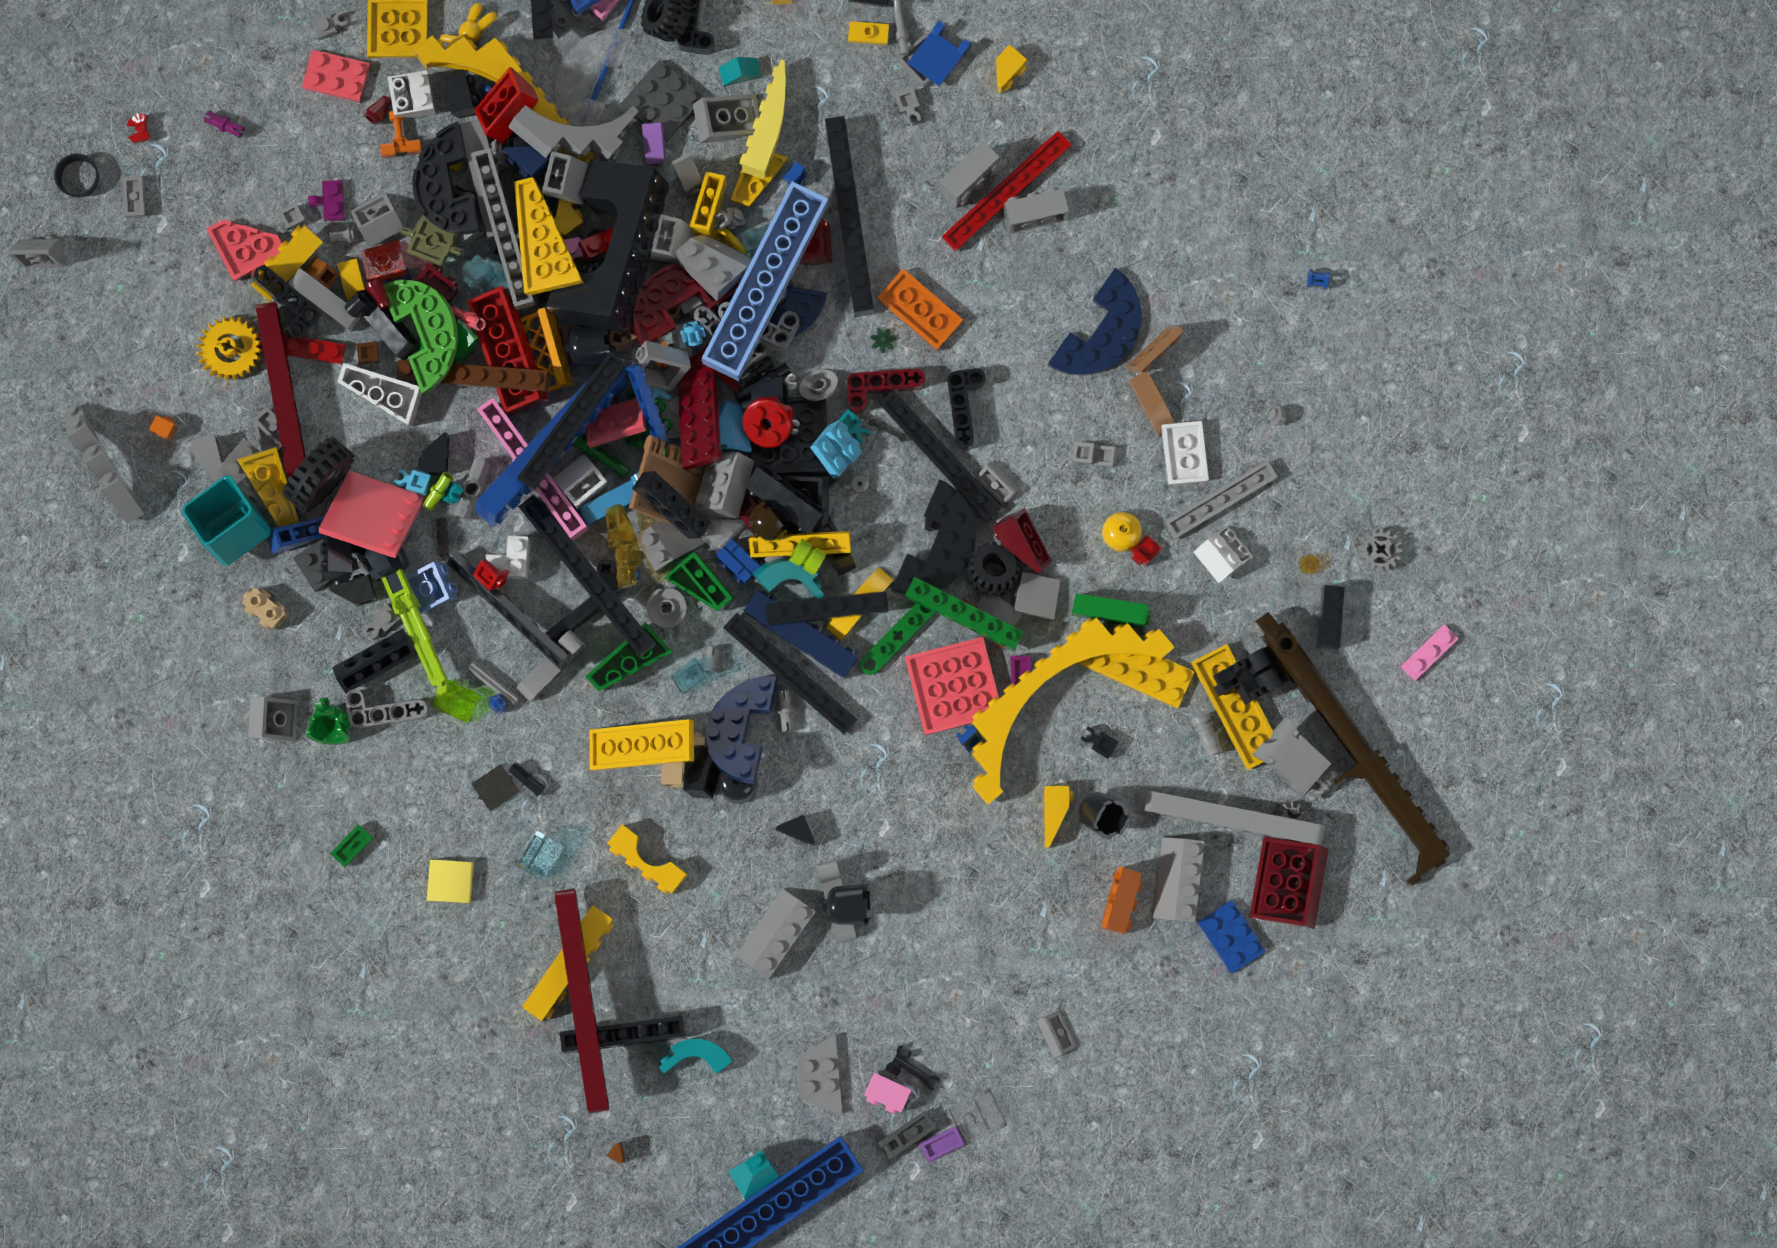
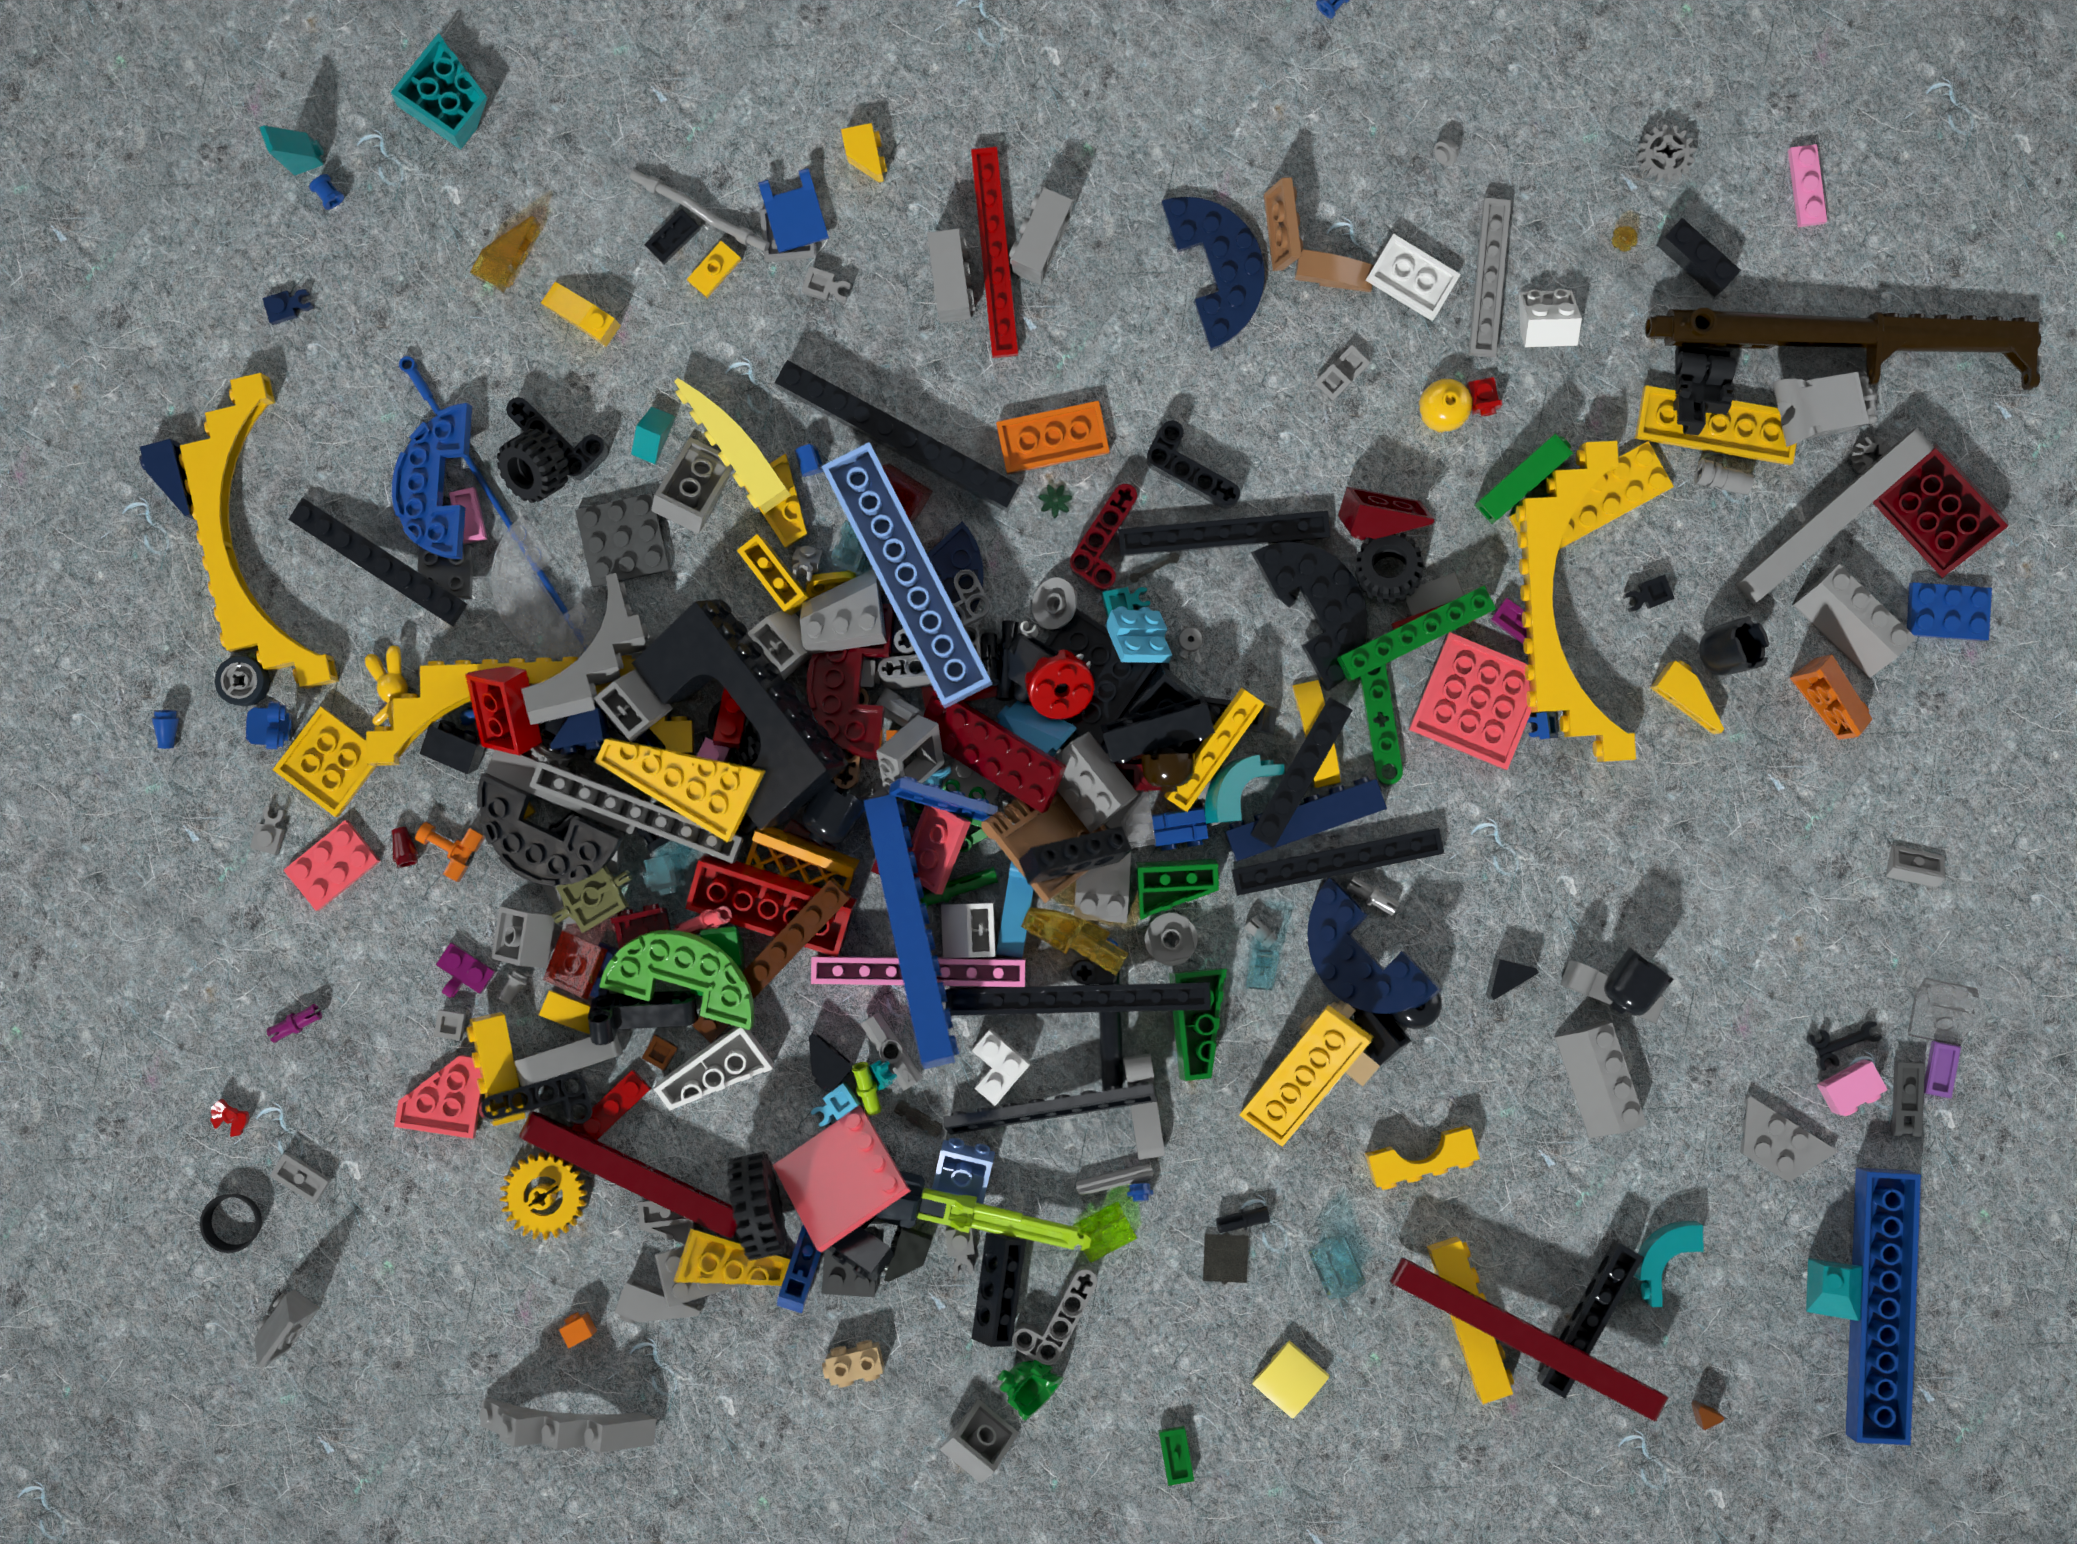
camera: 50 degrees left, 5 degrees up
teal plate [181,476,271,566] -> none
dark orange brick [304,257,340,289] -> none
dark red cone [366,279,391,310] -> none
white slope [388,70,436,118] -> none
red bracket [473,559,509,591] -> none
black plate [517,352,627,491] -> none
medium lavender tile [642,122,666,164] -> none
light grey slope [672,152,703,197] -> none
medium azure gear [680,321,706,346] -> none
lime wheel [789,539,827,575] -> none
light grey slope [975,461,1020,506] -> none
light grey tile [1014,572,1061,620] -> none

